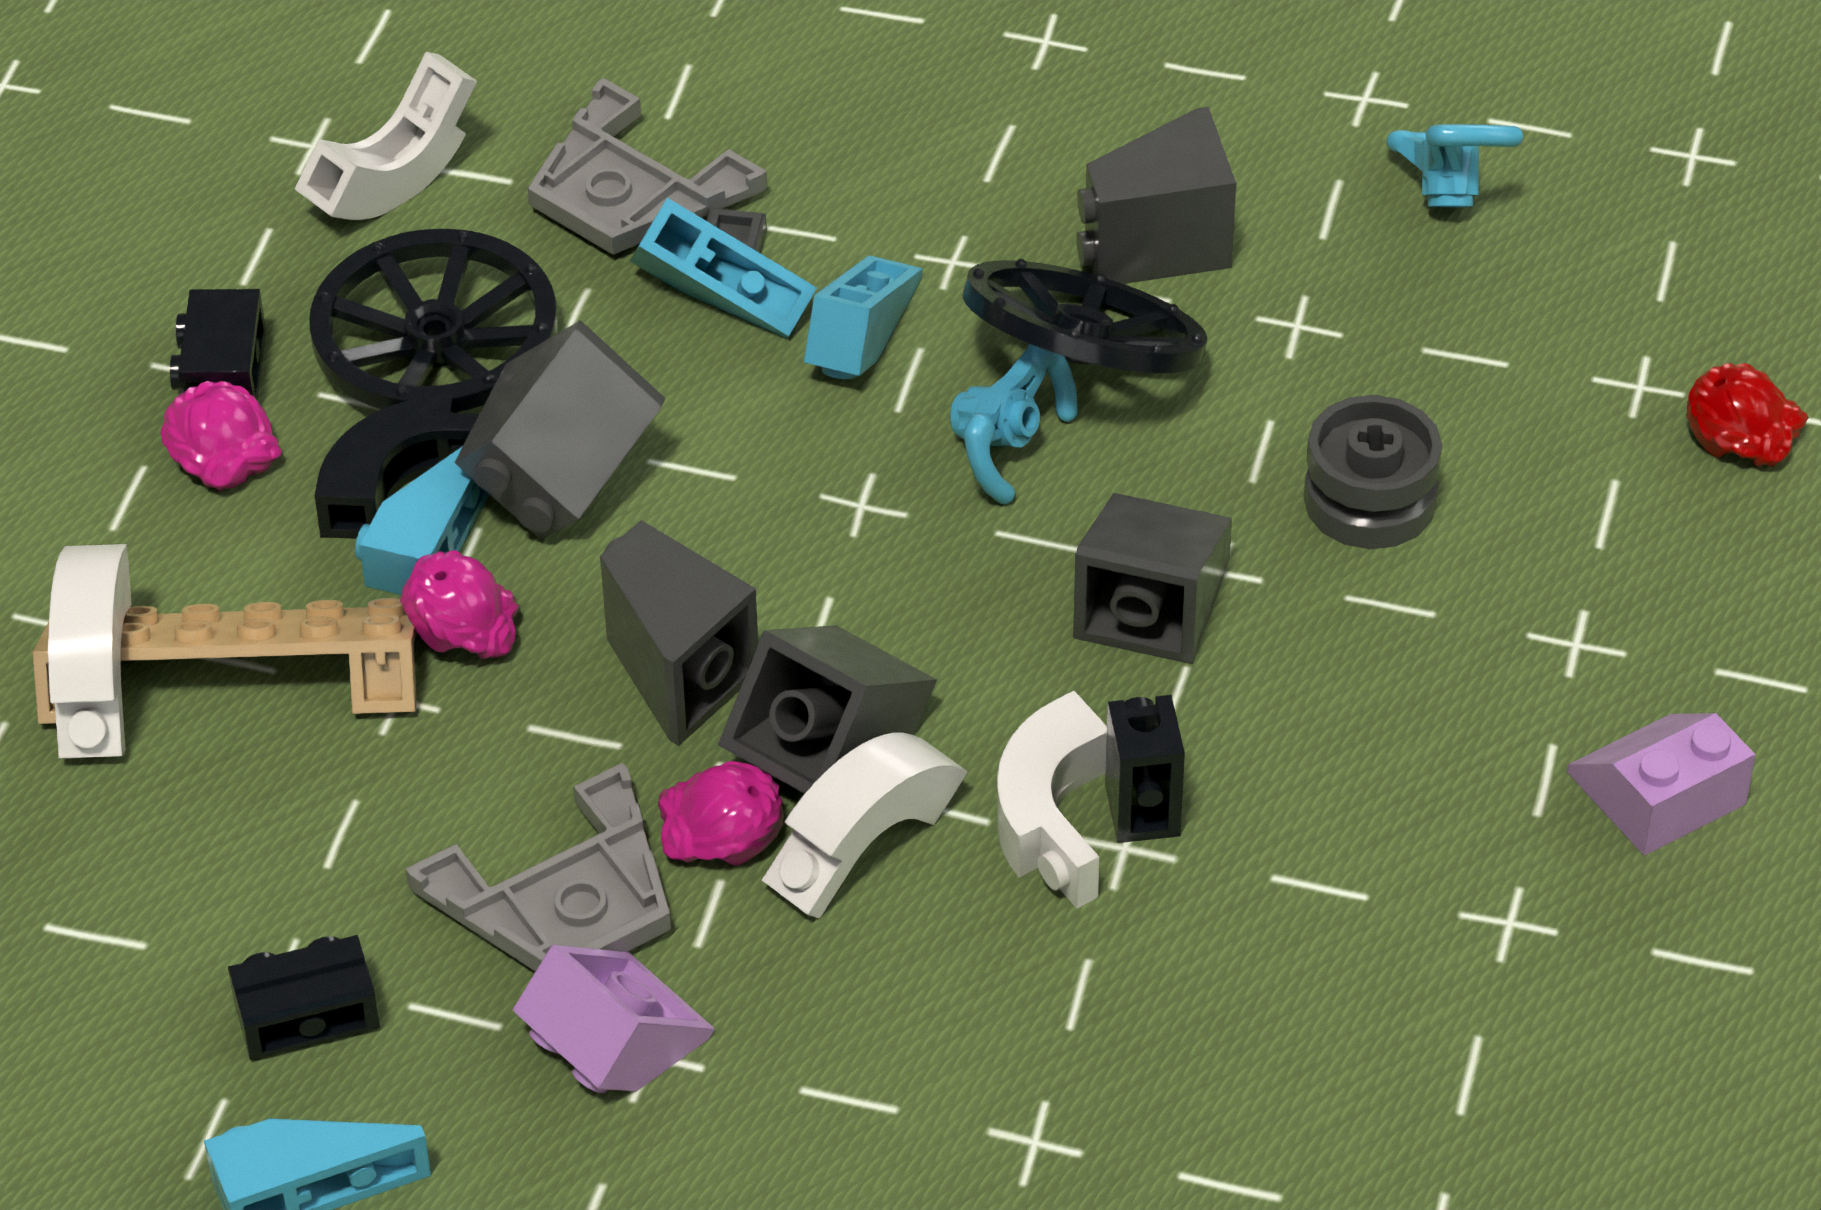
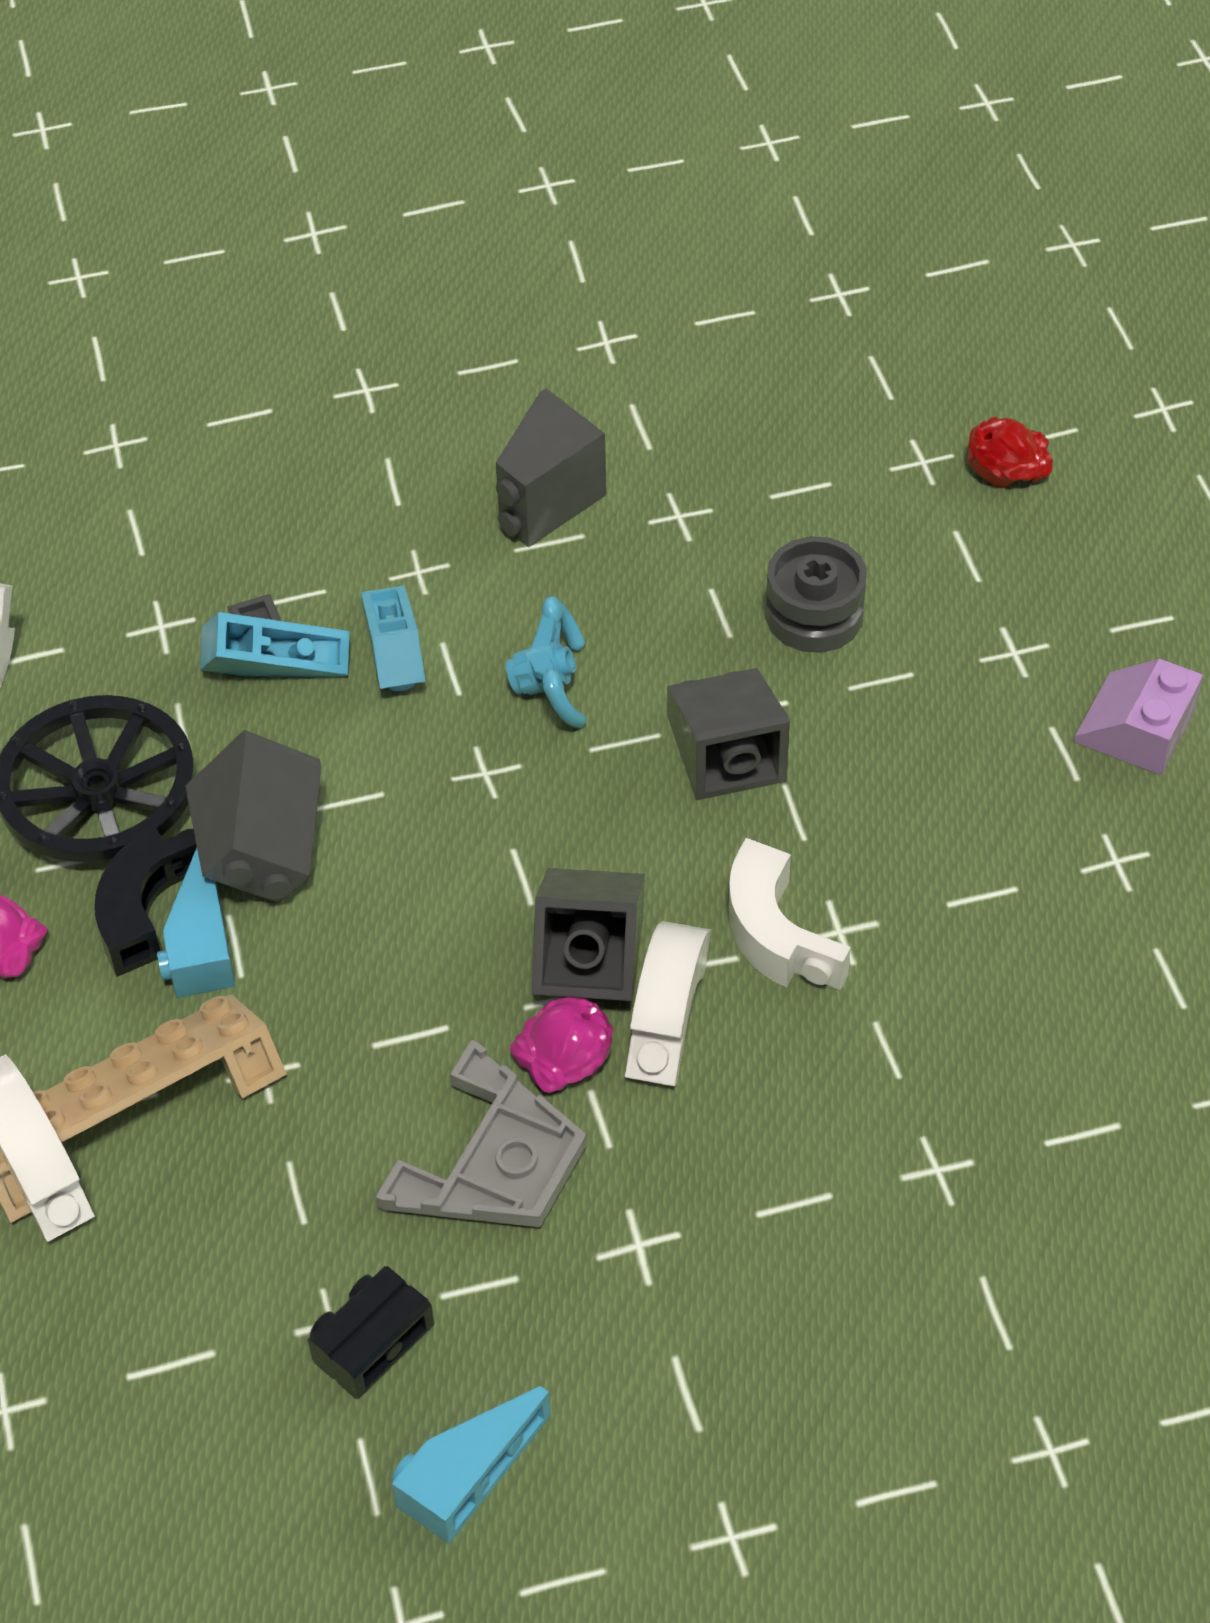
camera: 30 degrees left, 5 degrees up
dark pink hair [400,550,519,659] -> none
lavender slope [512,945,715,1093] -> none
light grey wing [528,78,767,255] -> none
dark grey slope [600,520,758,746] -> none
black wheel [962,258,1207,373] -> none
black brick [1105,695,1185,843] -> none
medium azure piece [1386,124,1523,207] -> none

